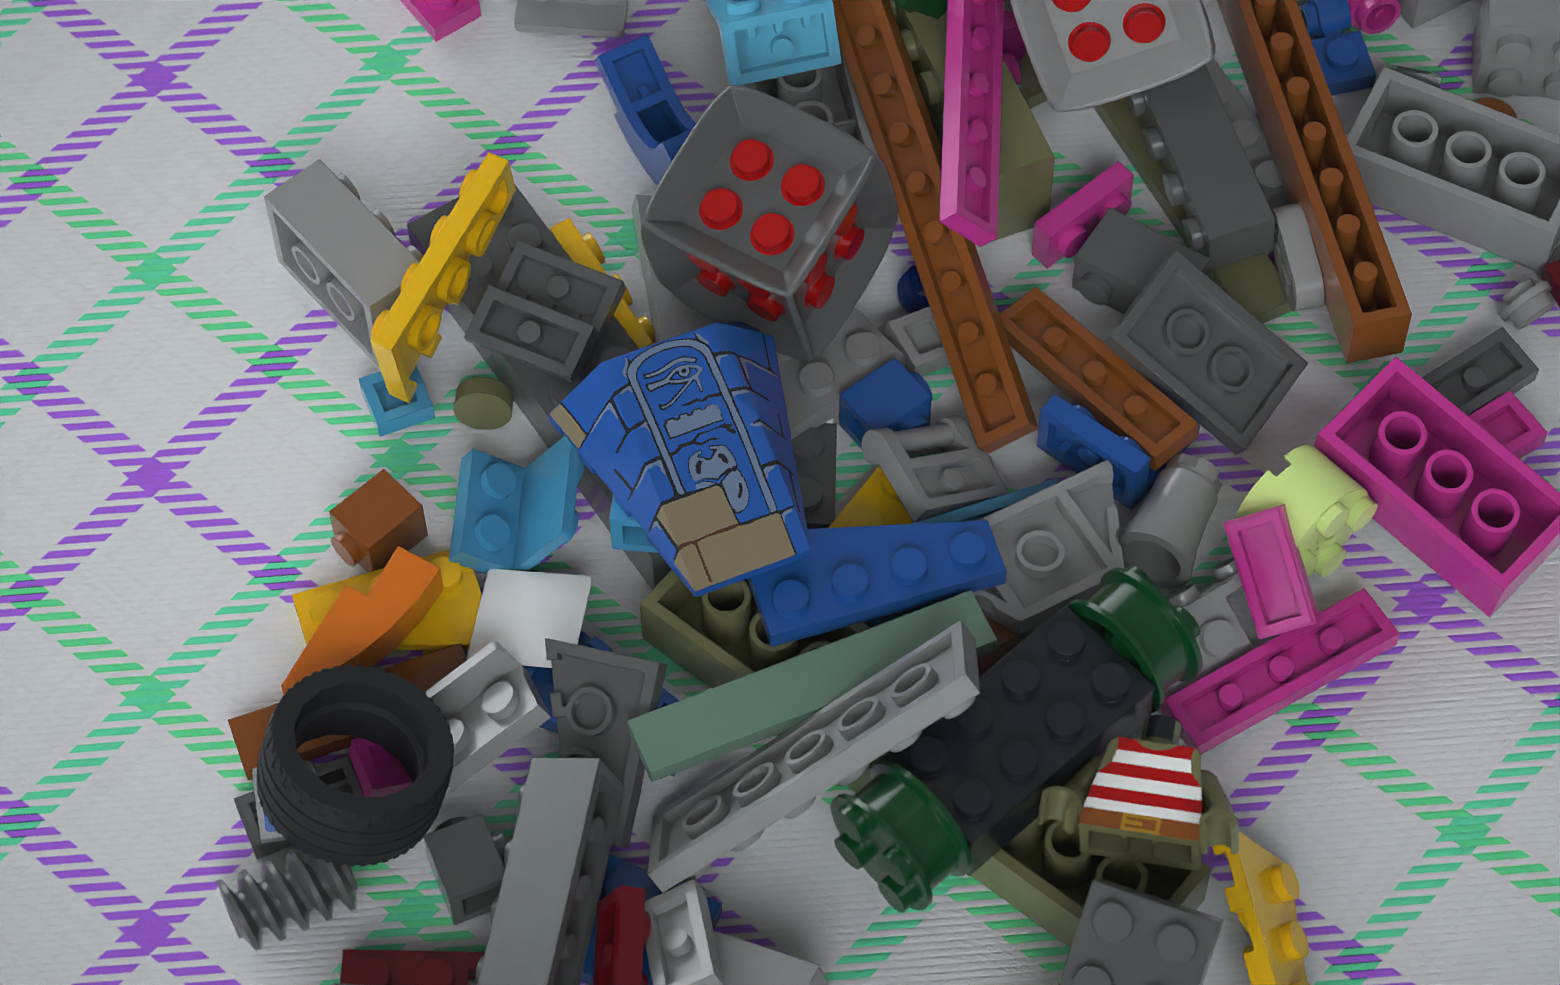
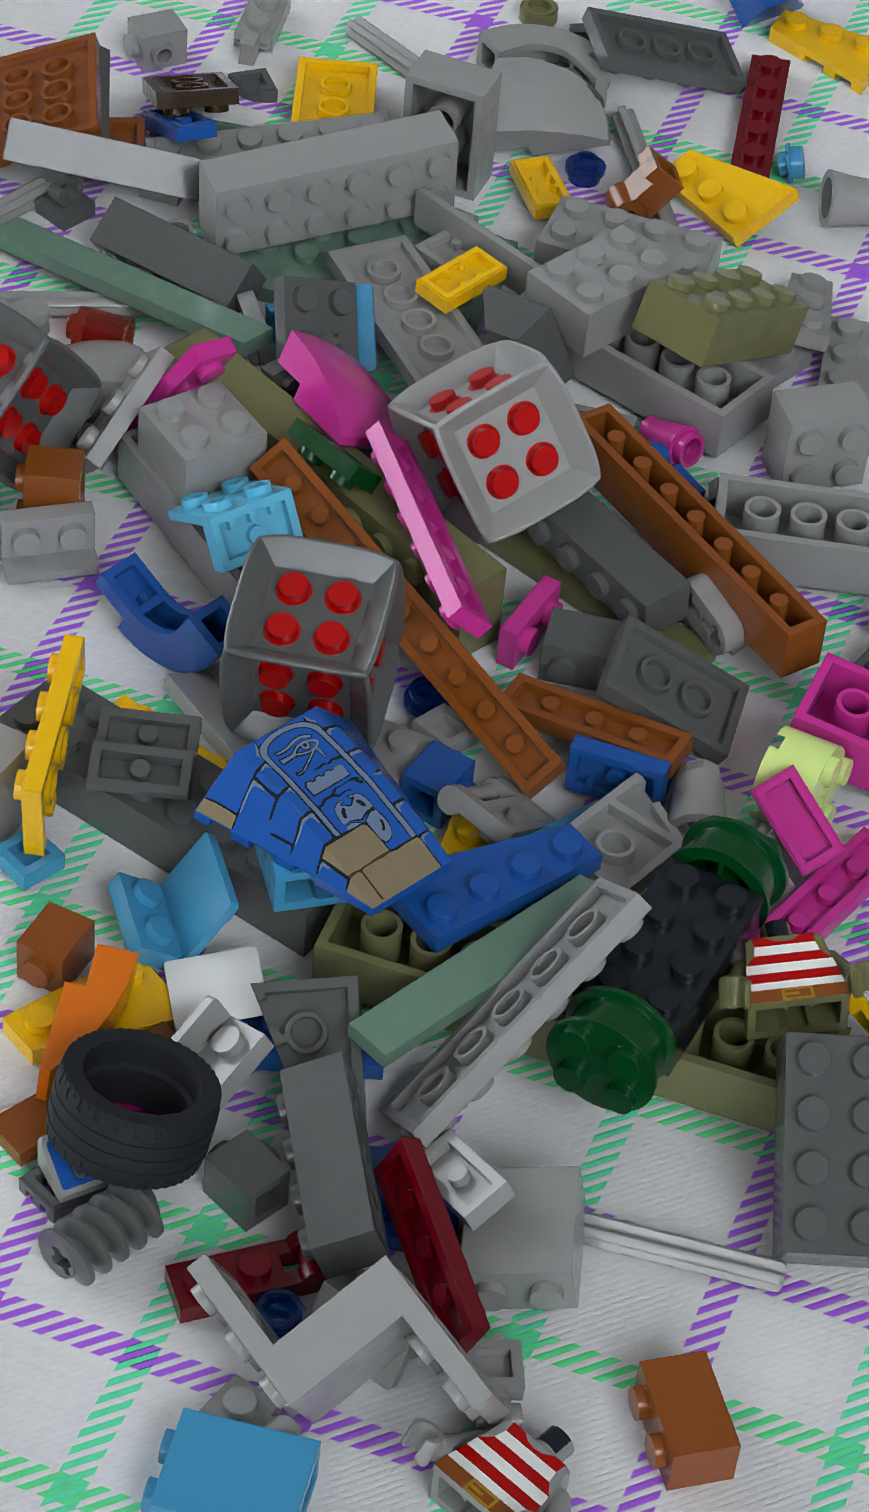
camera: 25 degrees left, 15 degrees down
olive tile [453,377,514,430] -> none

